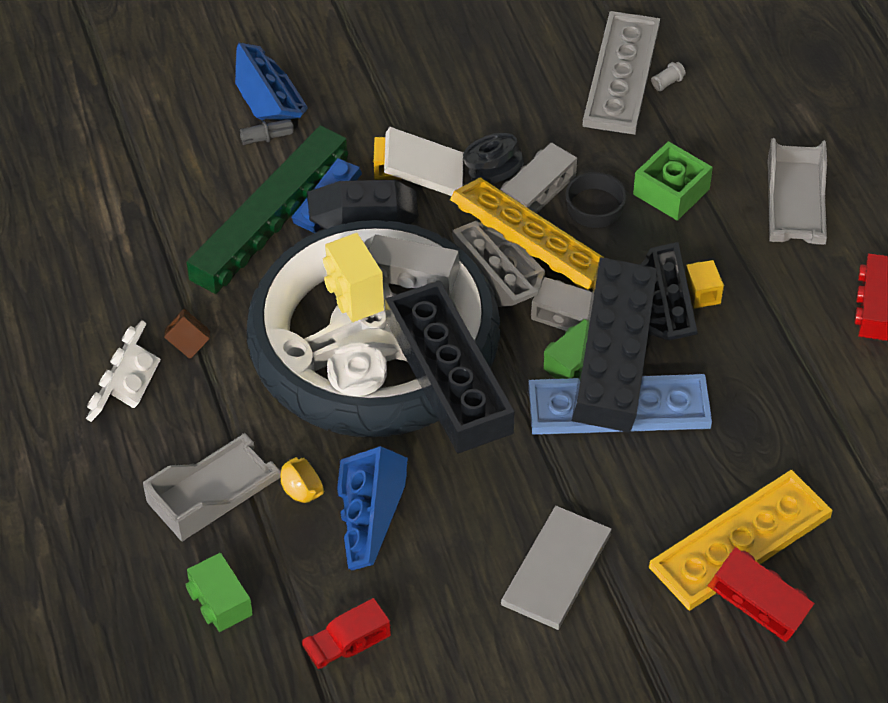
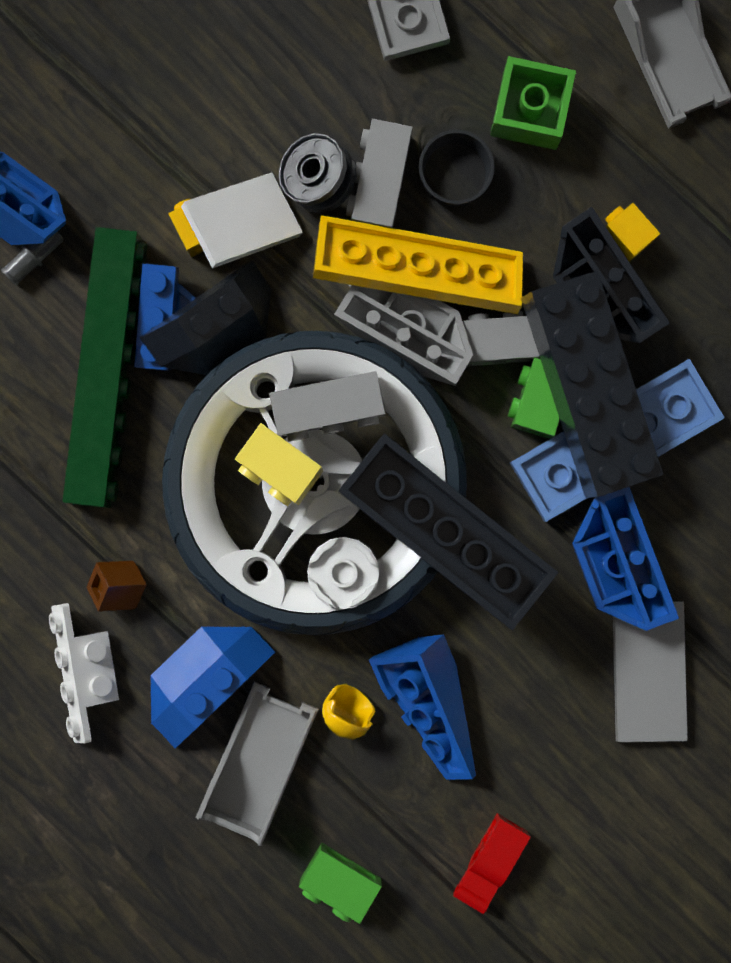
camera: 30 degrees left, 35 degrees up
none -> blue wedge [151,626,276,748]
none -> blue wedge [572,487,679,631]

